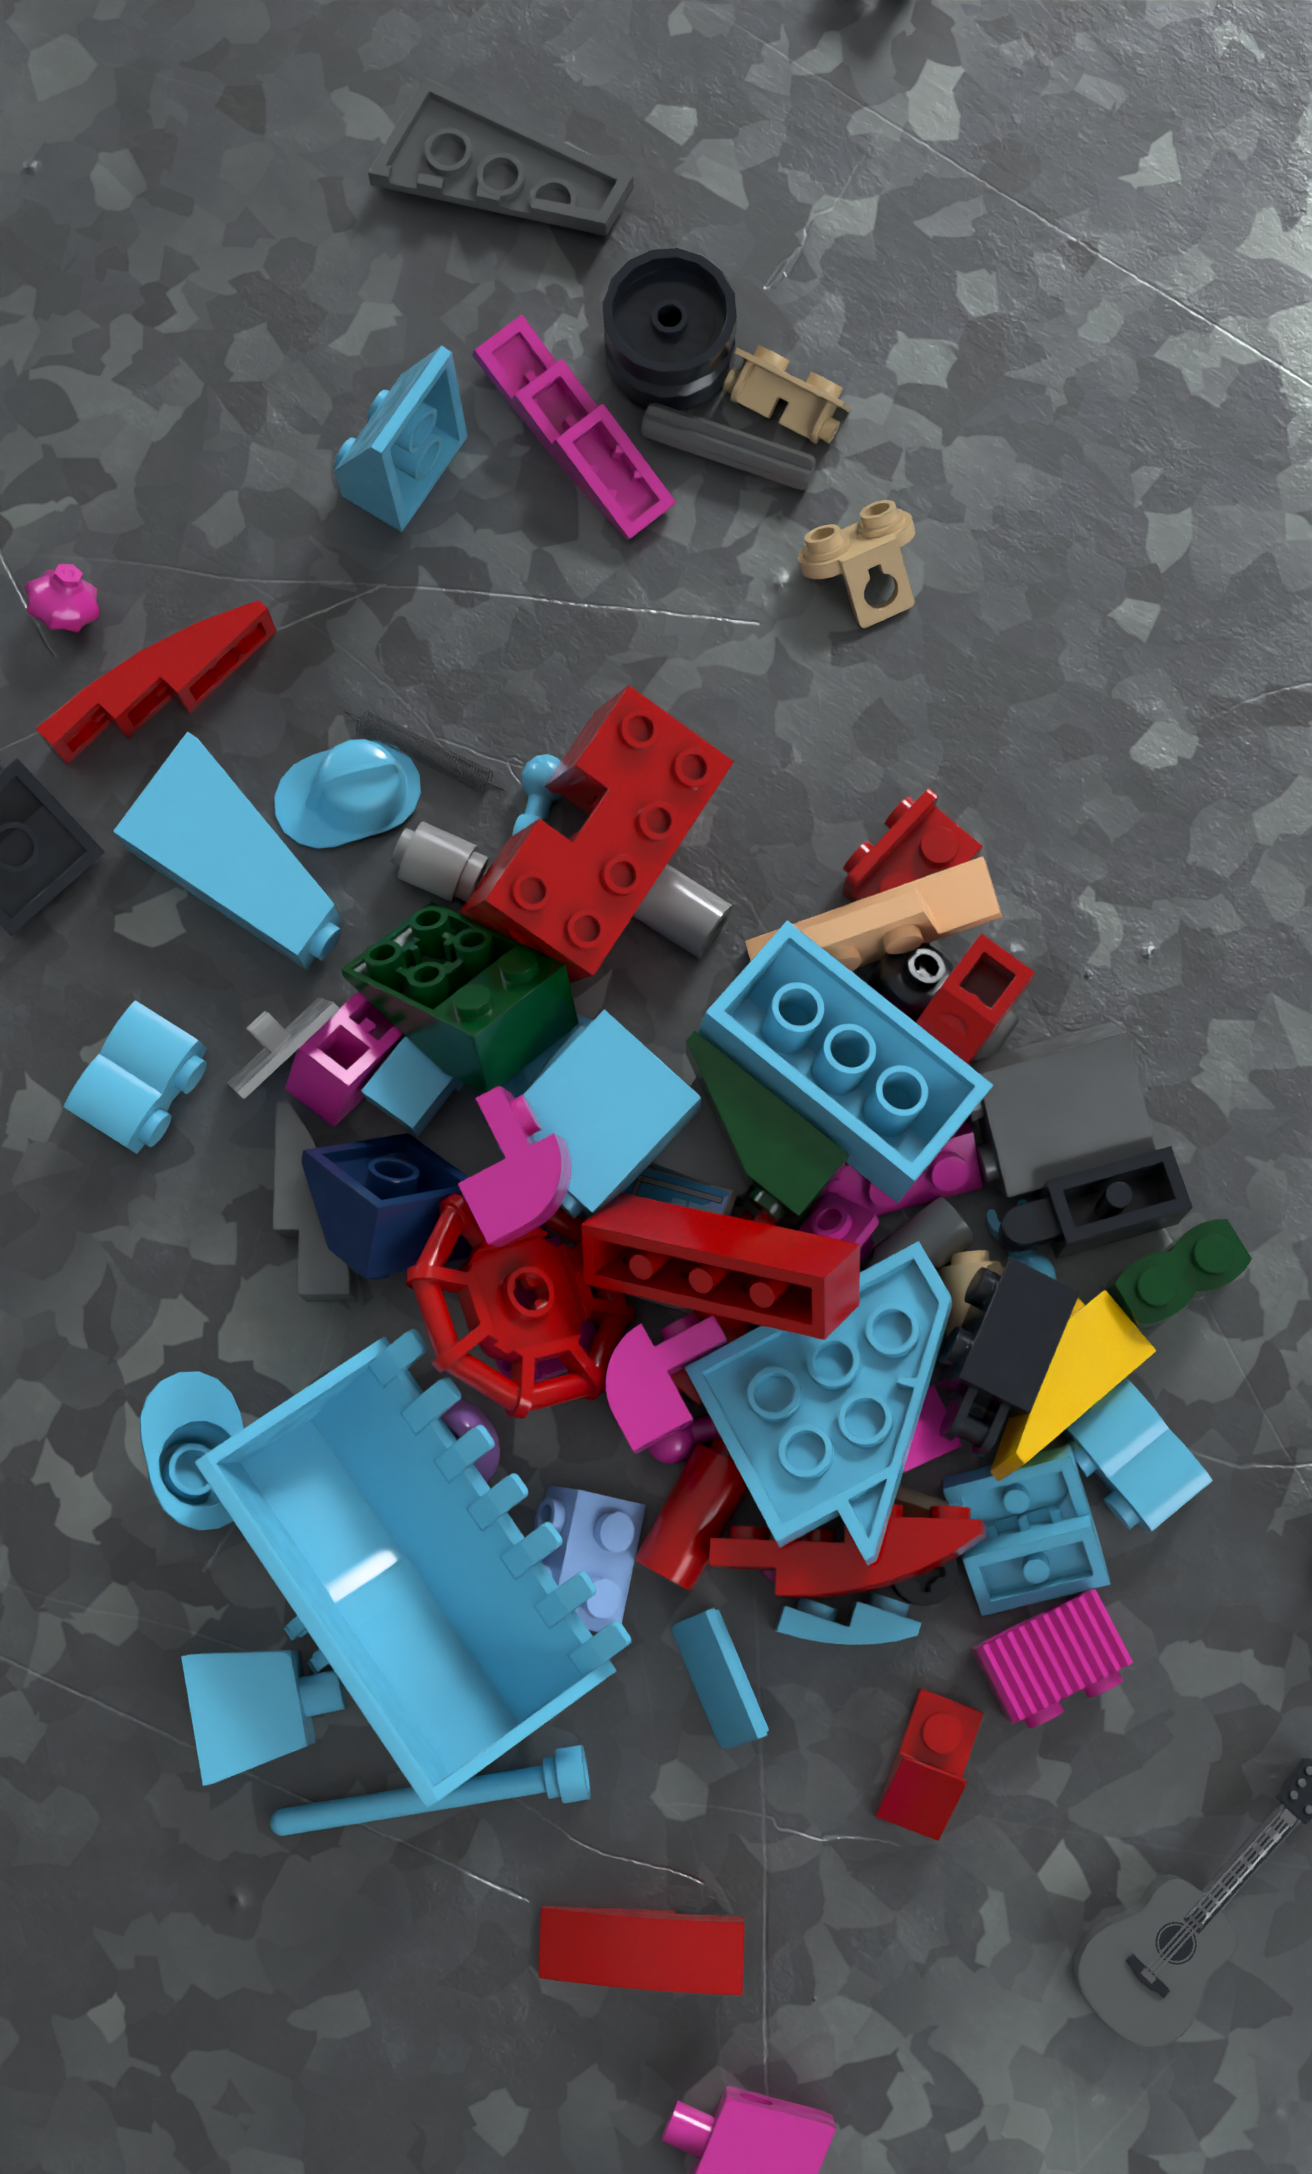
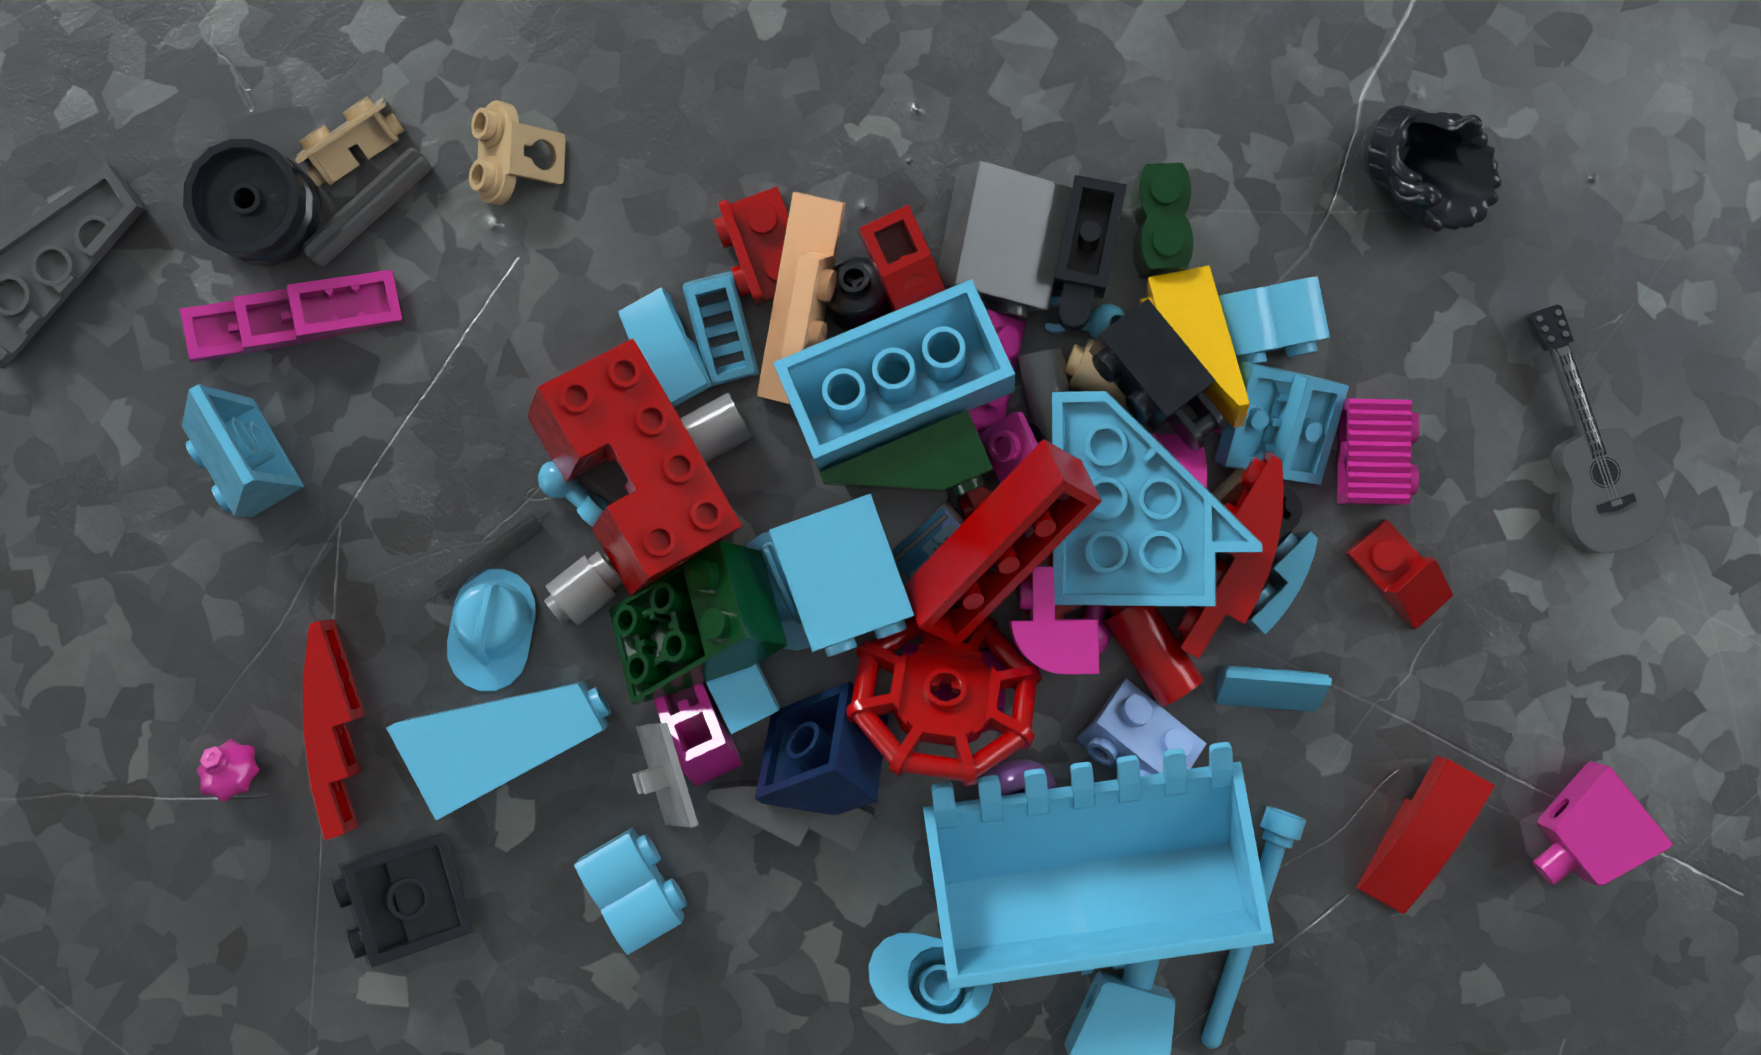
camera: 70 degrees left, 10 degrees up
dark pink brick [458,1086,571,1247] -> none
none -> medium azure slope [618,287,712,407]
none -> medium azure slope [682,271,759,386]

